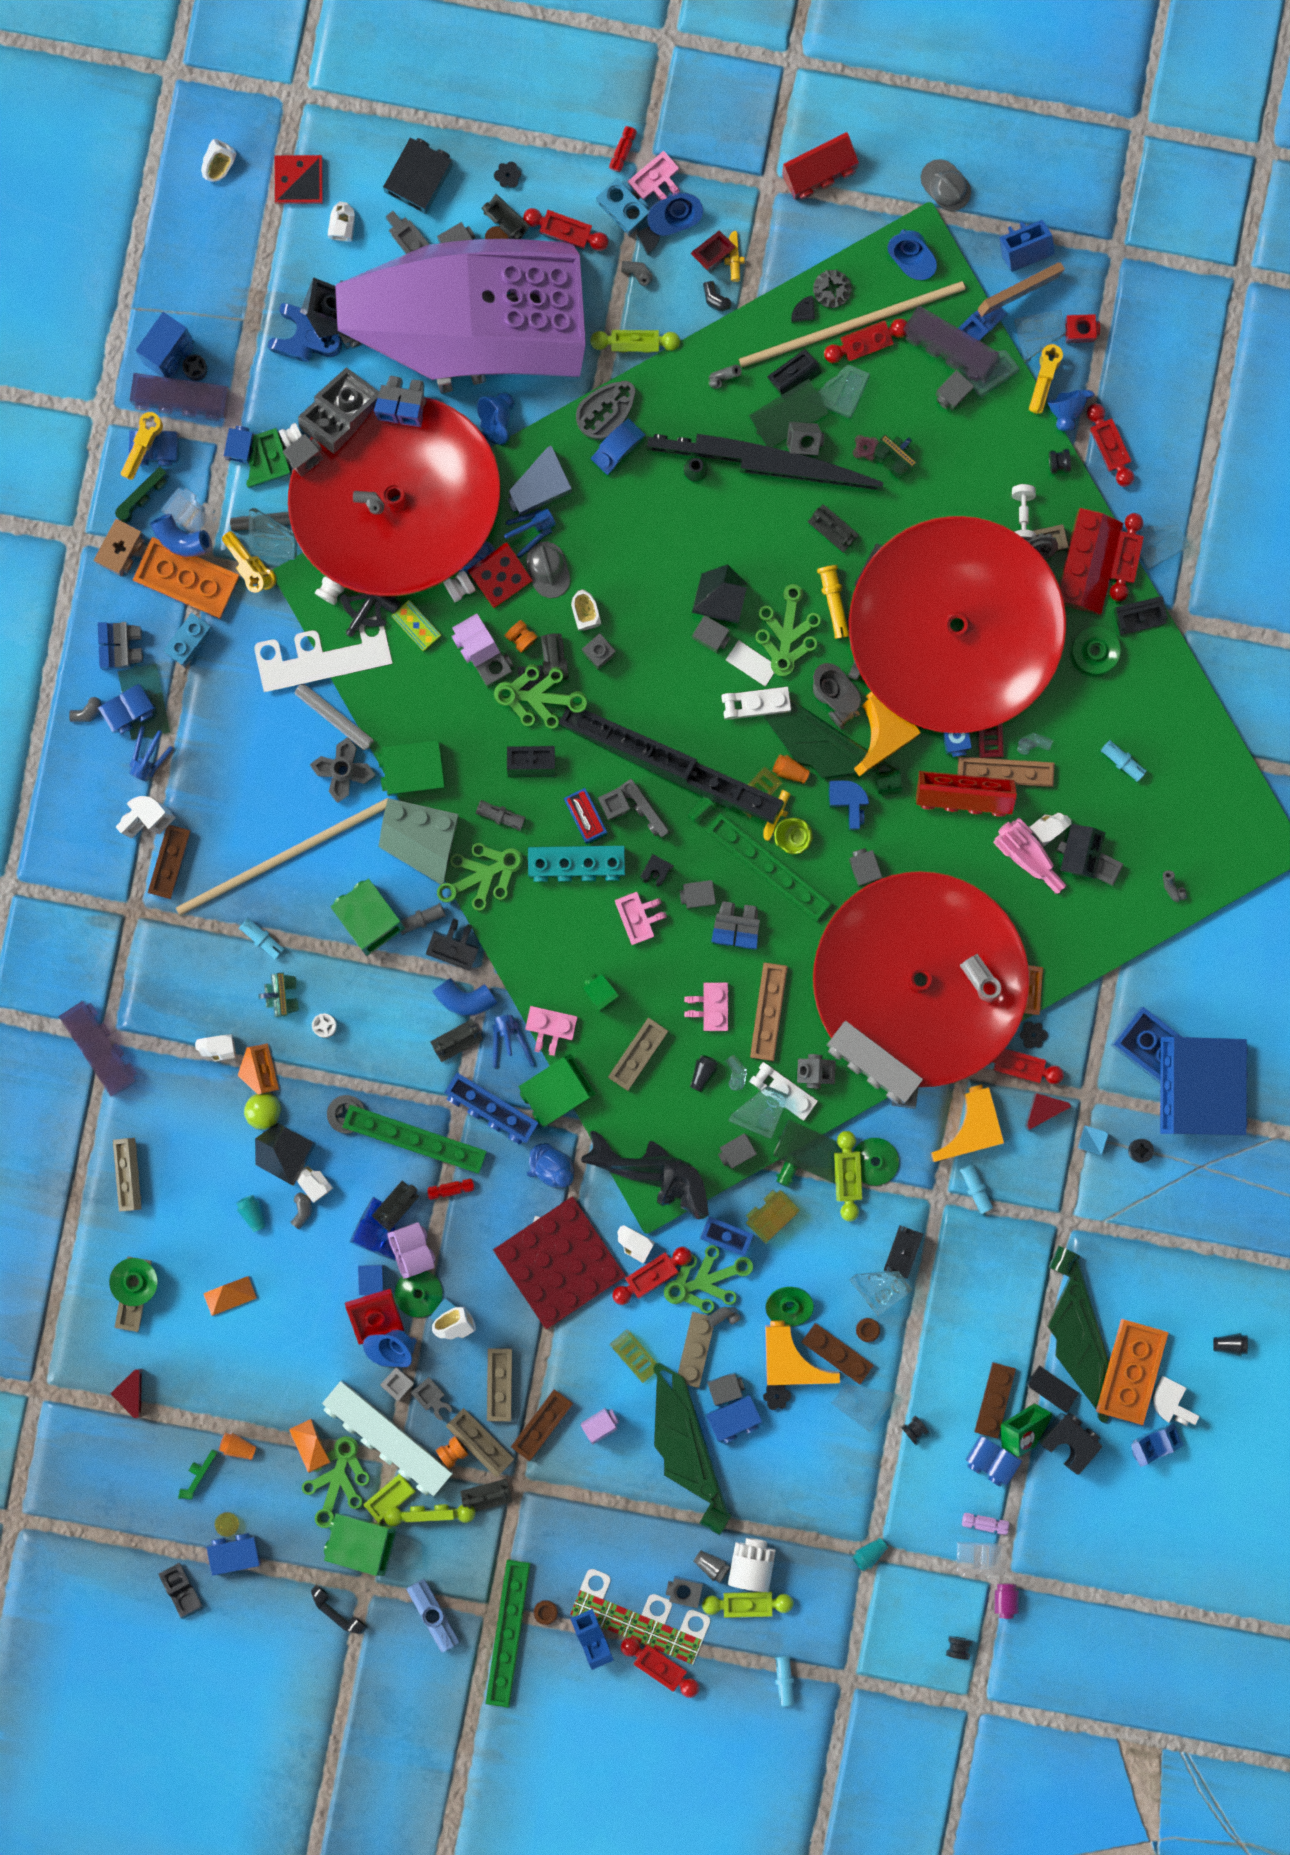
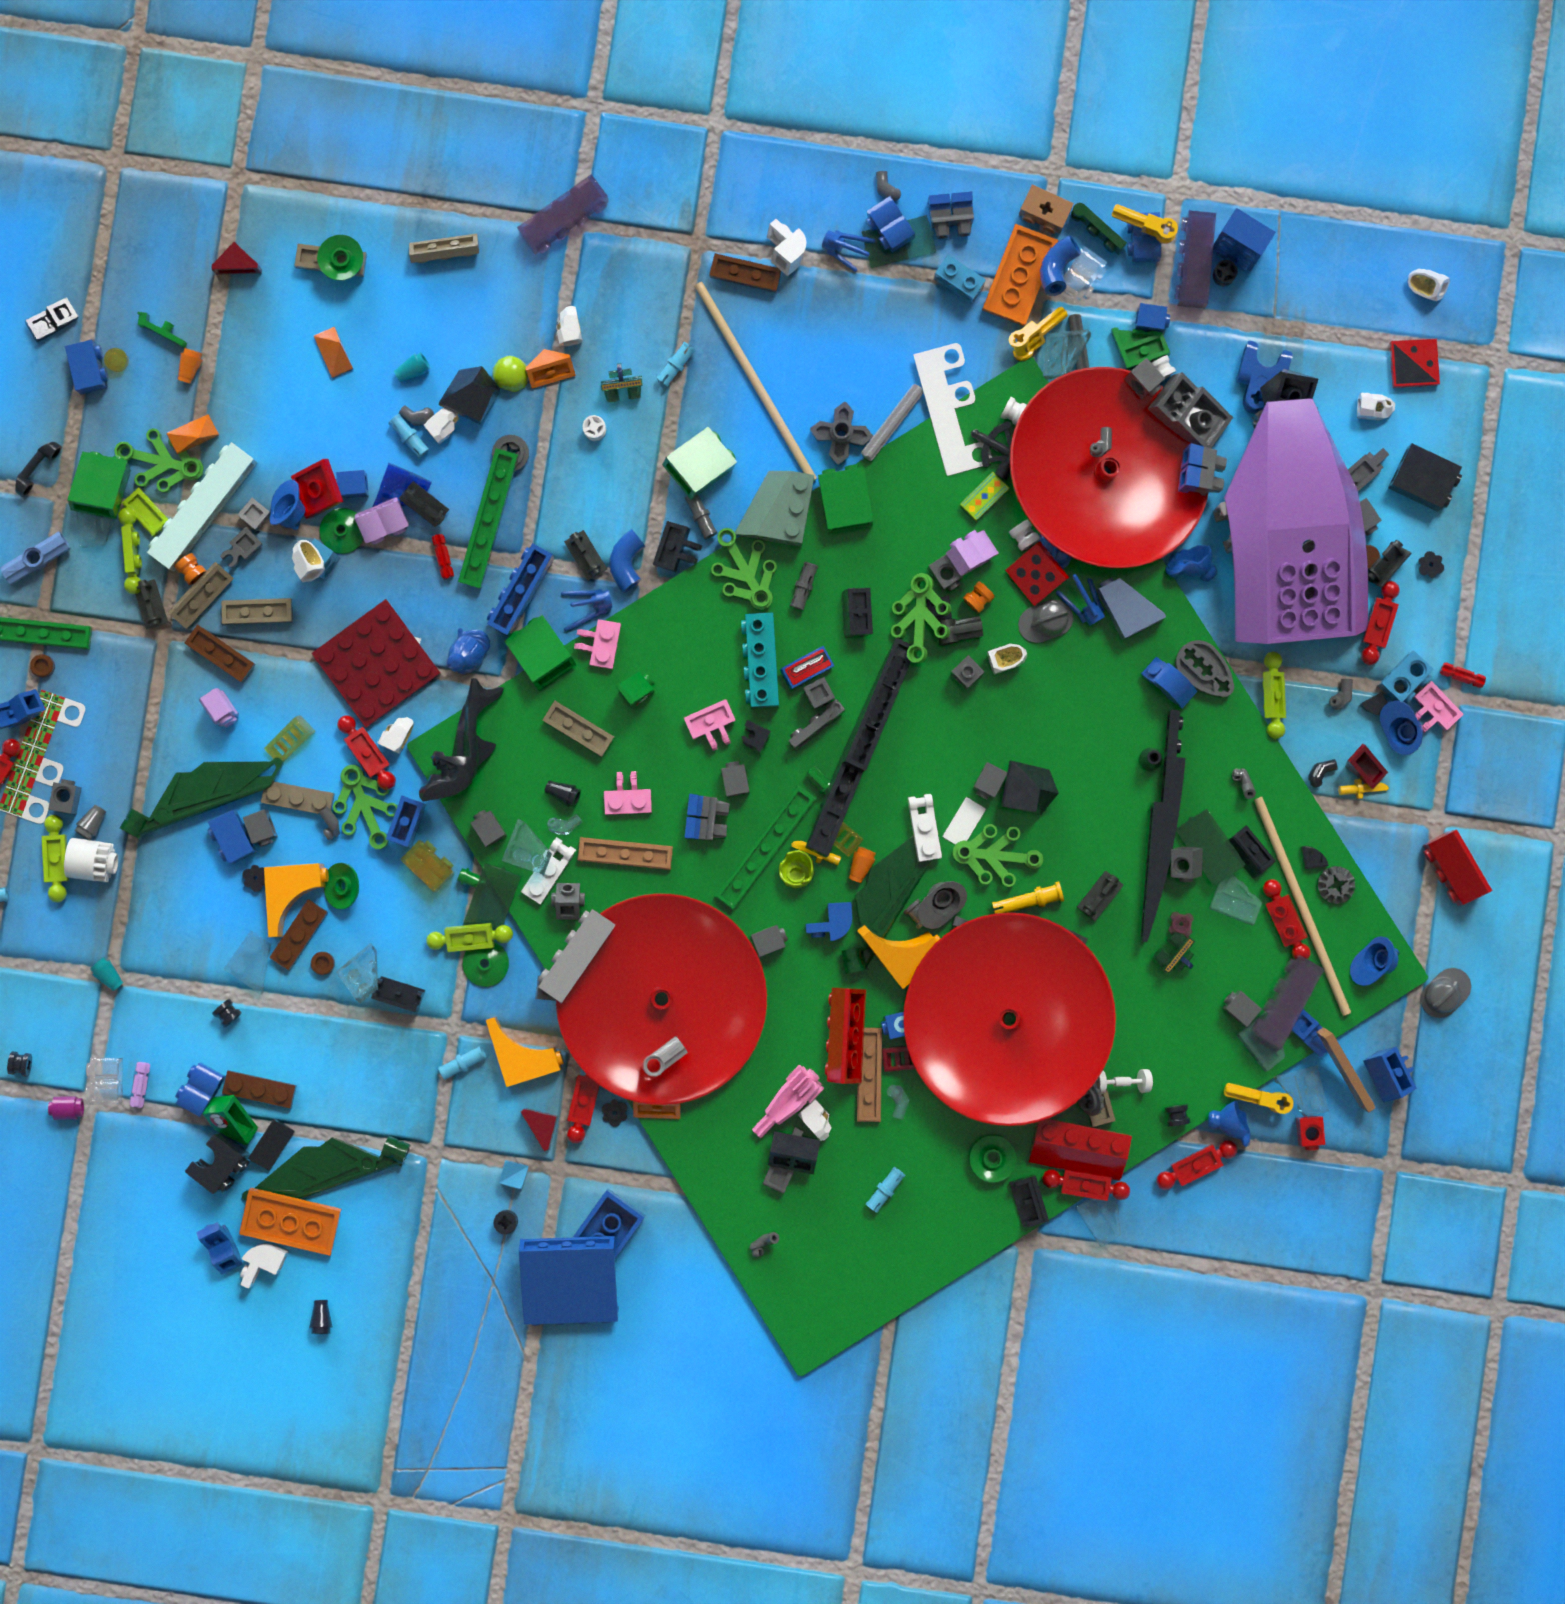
camera: 90 degrees right, 0 degrees up
none -> medium azure pin [388,414,429,458]

